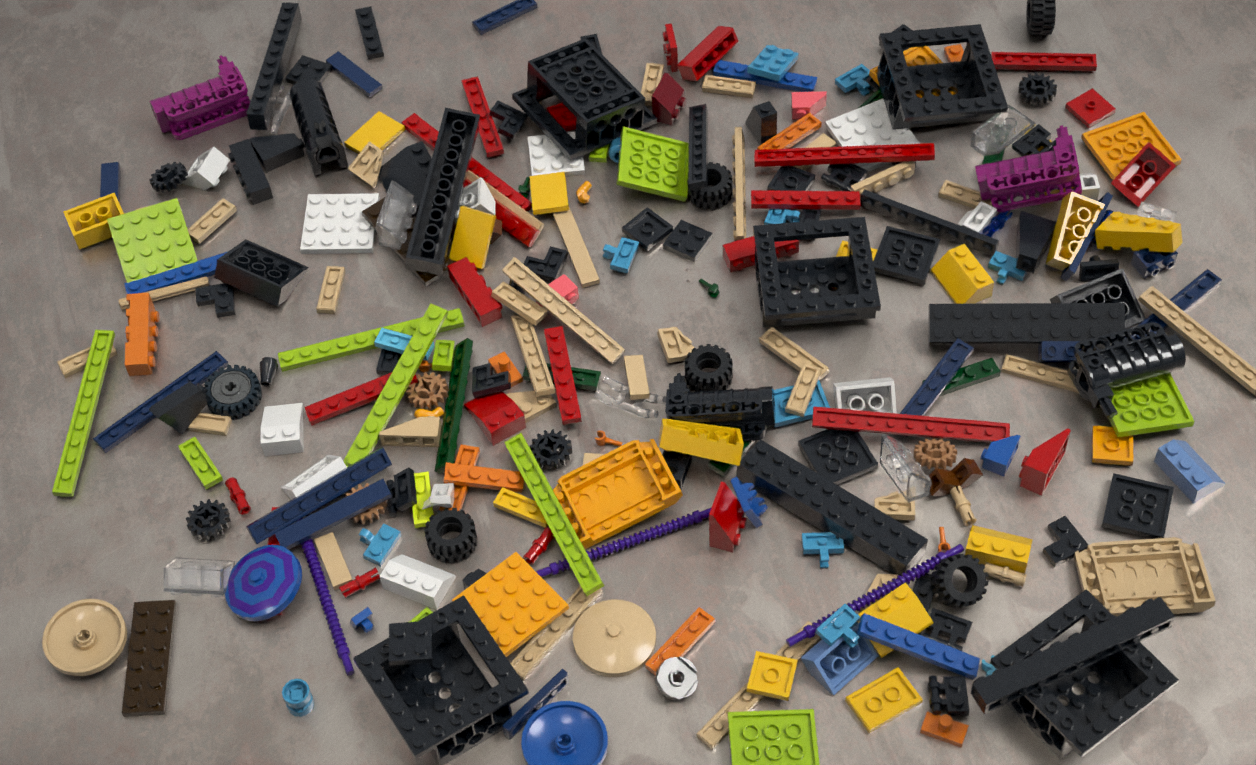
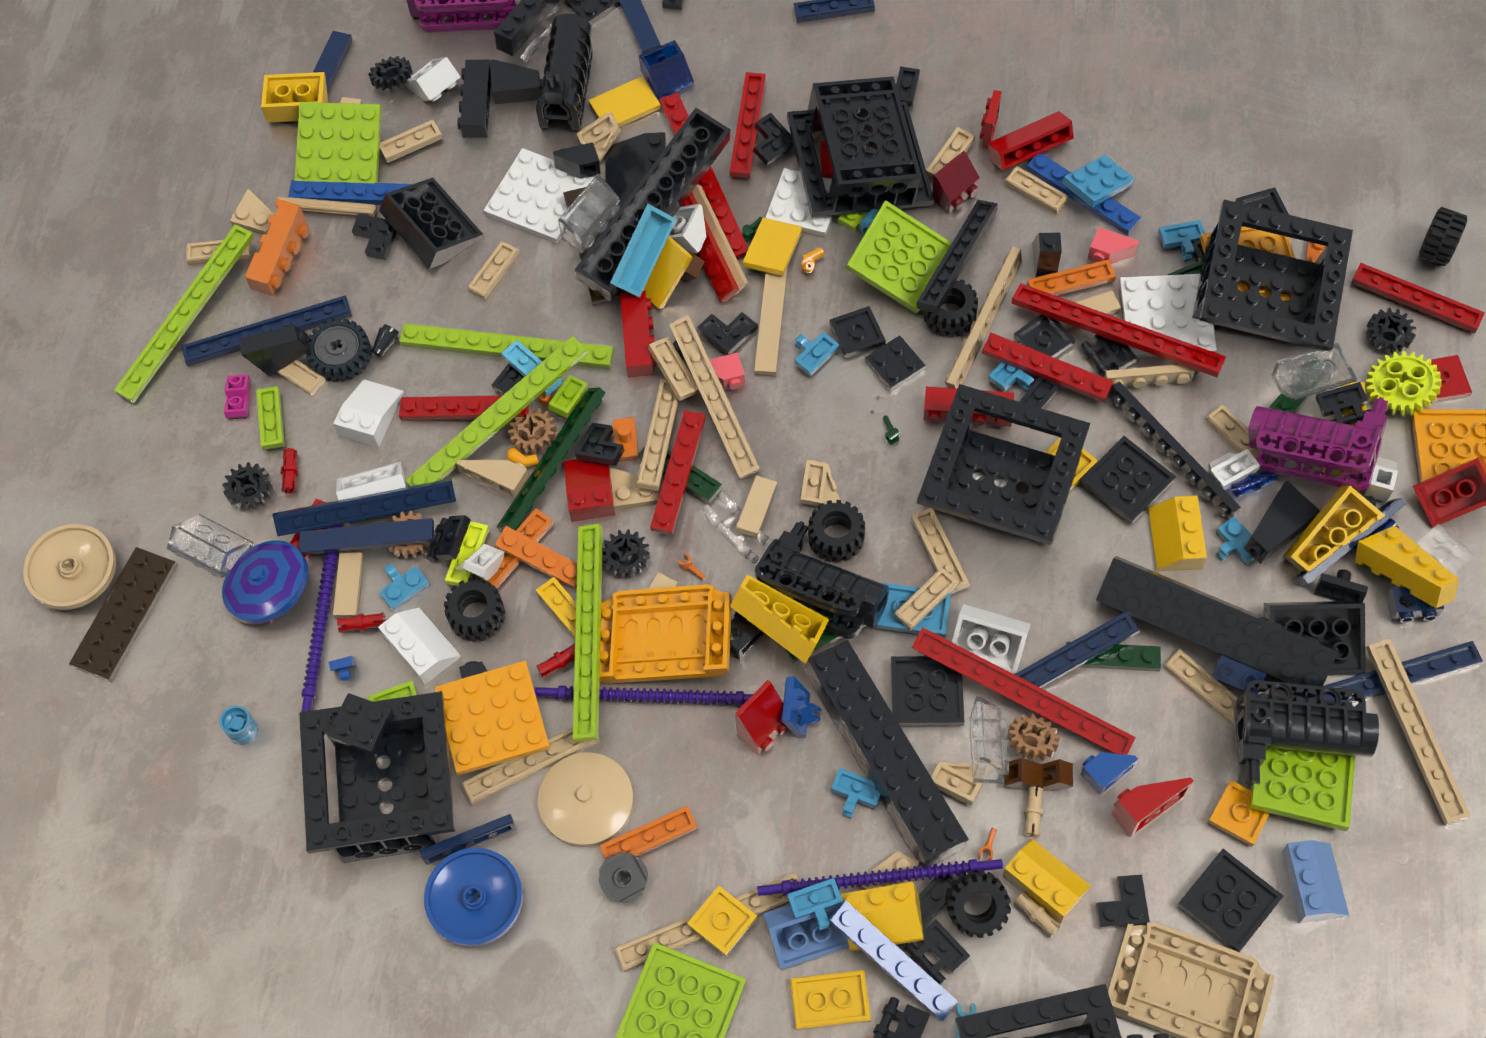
camera: 25 degrees right, 10 degrees up
none -> dark pink slope [224,374,250,418]
none -> tan wing [230,189,275,235]
none -> black slope [553,142,601,179]
none -> medium azure slope [610,204,677,297]
none -> clear blue slope [639,40,694,99]
none -> neon yellow gear [1366,351,1442,416]

